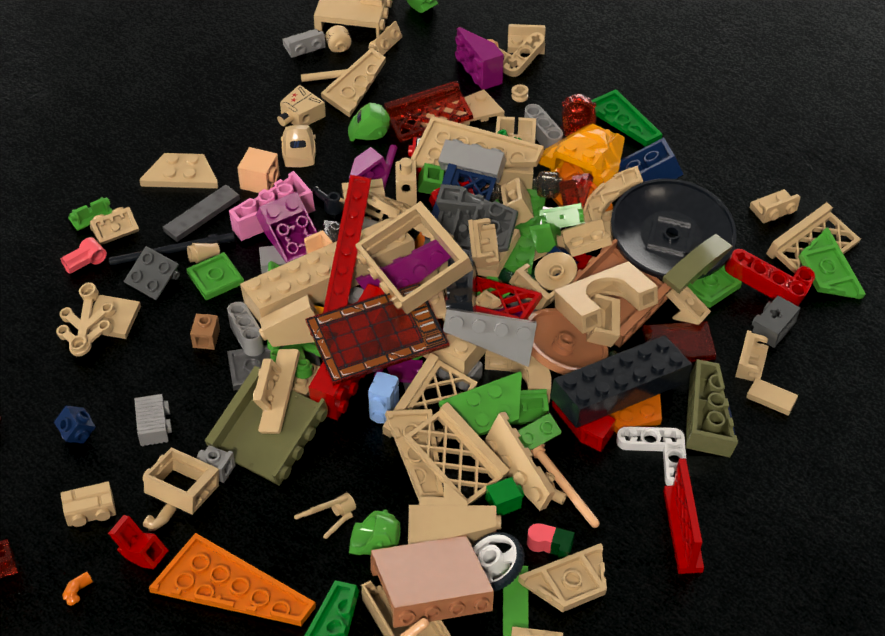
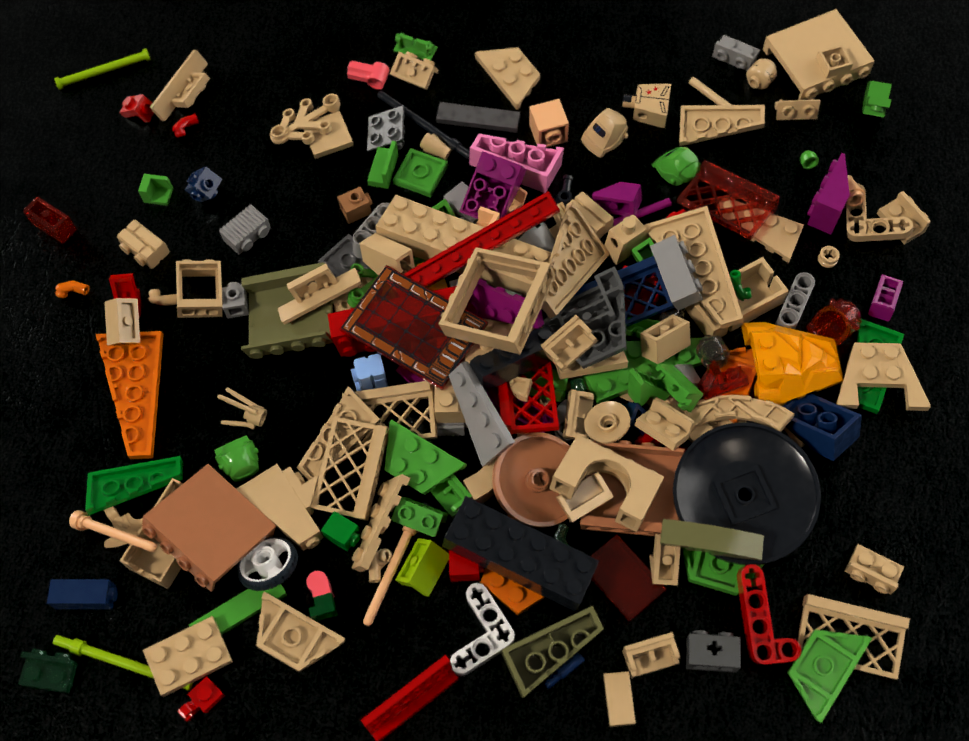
camera: 60 degrees right, 15 degrees up
none -> tan panel [105,298,140,346]
none -> bright green panel [138,174,173,205]
none -> bright green panel [367,141,398,189]
none -> lime panel [395,538,449,597]
none -> bright green hinge [800,151,819,169]
none -> tan wing [836,342,930,411]
none -> magenta slope [868,275,903,321]

